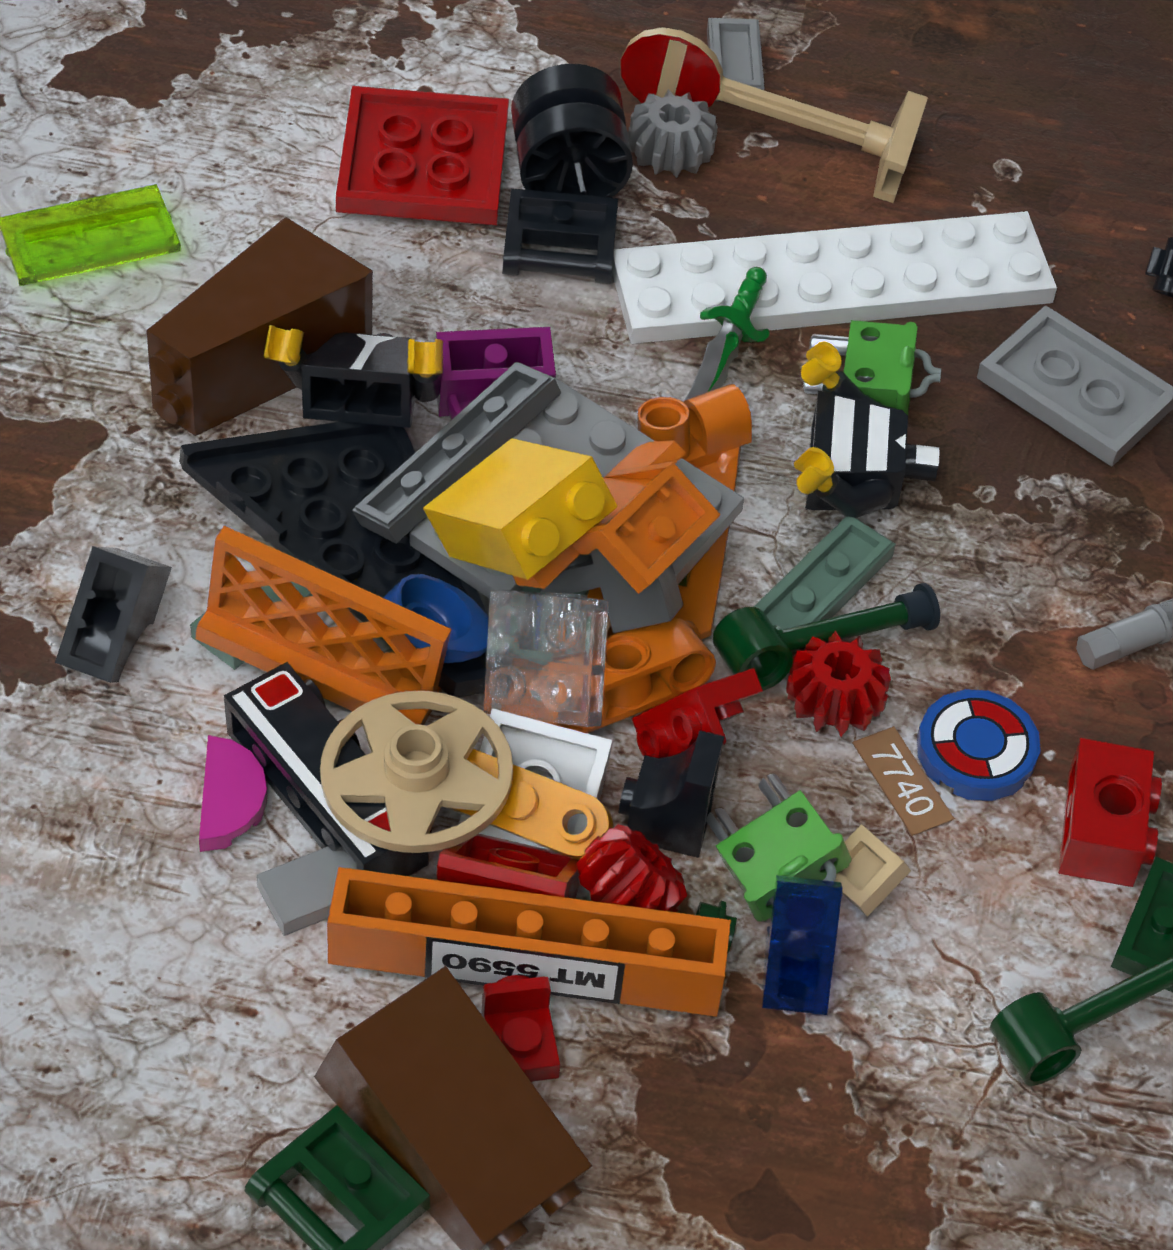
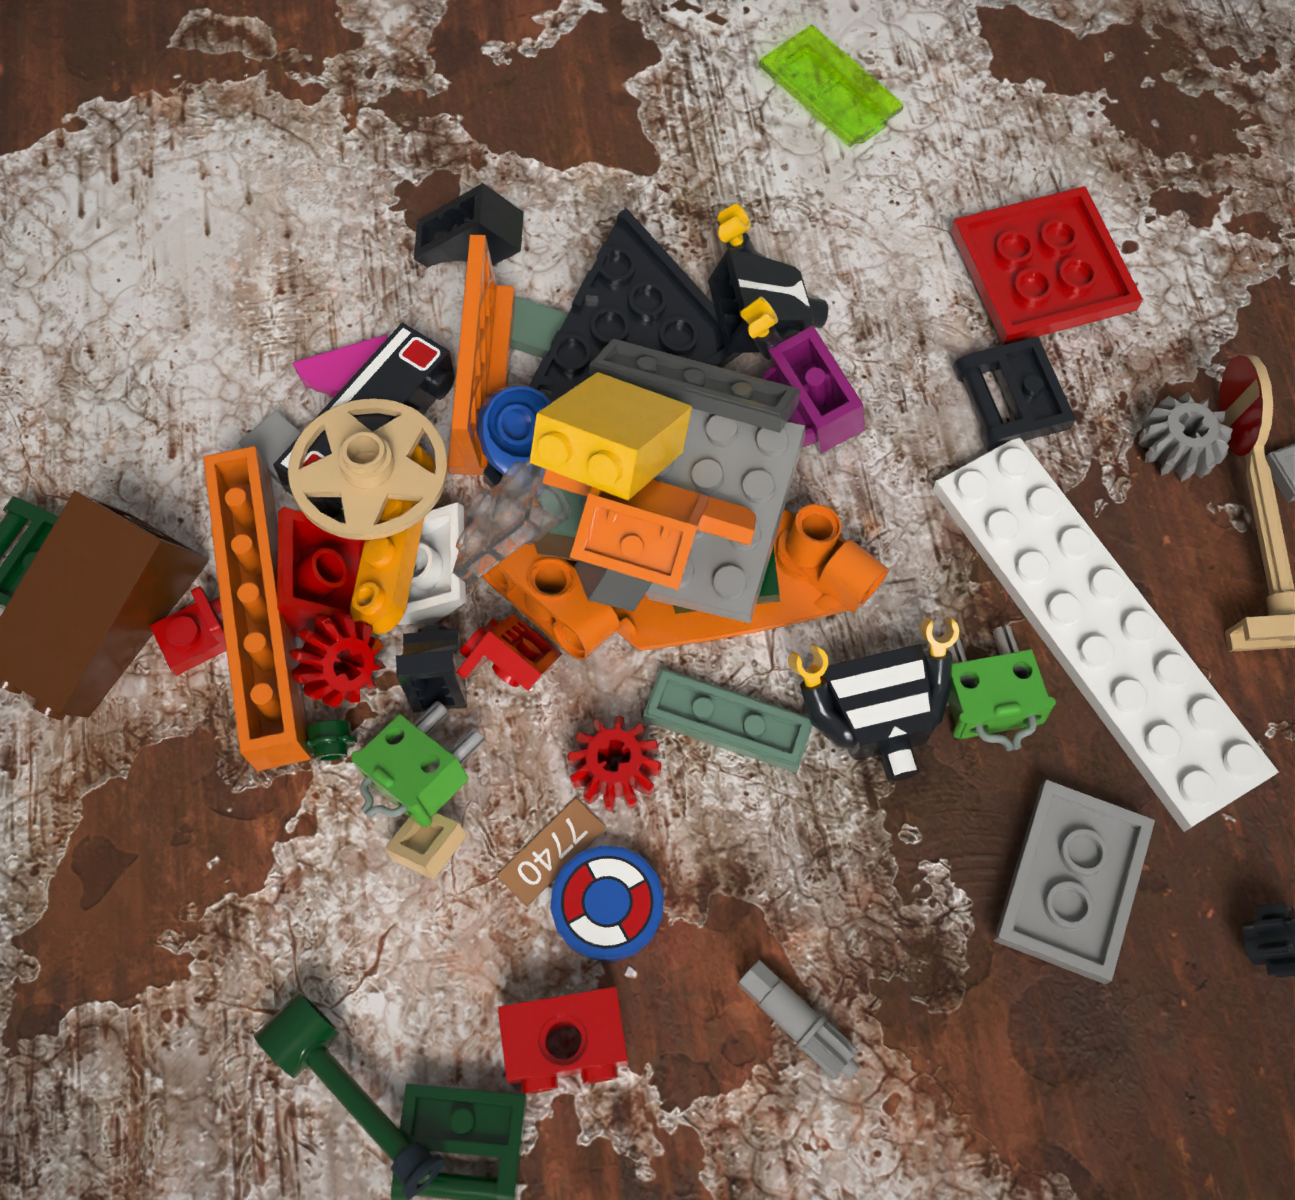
camera: 75 degrees right, 15 degrees up
reddish brown slope [146,217,373,436] -> none
black wheel [511,64,633,198] -> none
green piece [684,267,770,401] -> none
dark green piece [712,583,940,691] -> none
clear blue slope [762,875,843,1015] -> none

